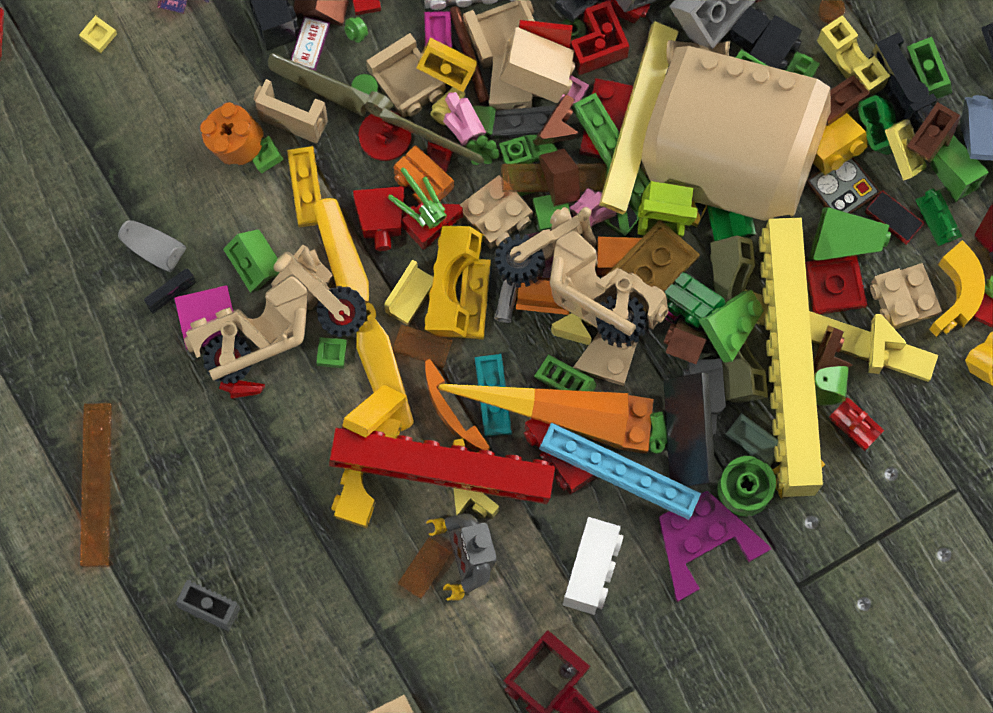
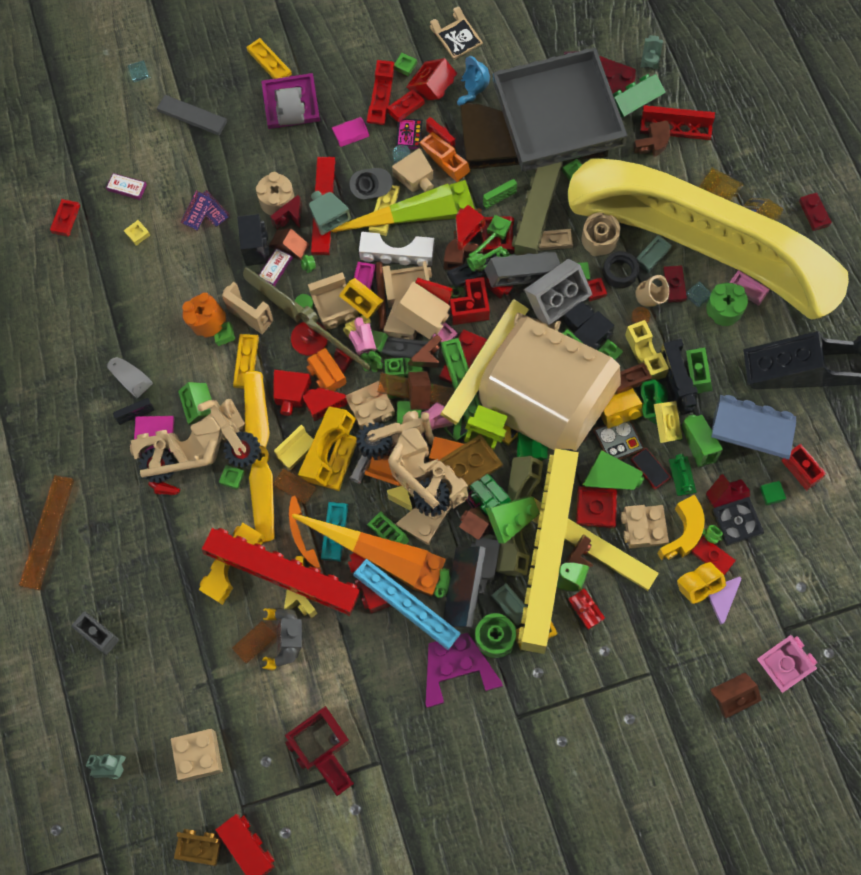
camera: 20 degrees right, 5 degrees down
yellow tile [342,384,407,437] -> none
bright green plant [388,167,447,229] -> none
white brick [563,517,623,615] -> none
light yellow slope [868,314,906,374] -> none
copper slope [907,102,960,163] -> none

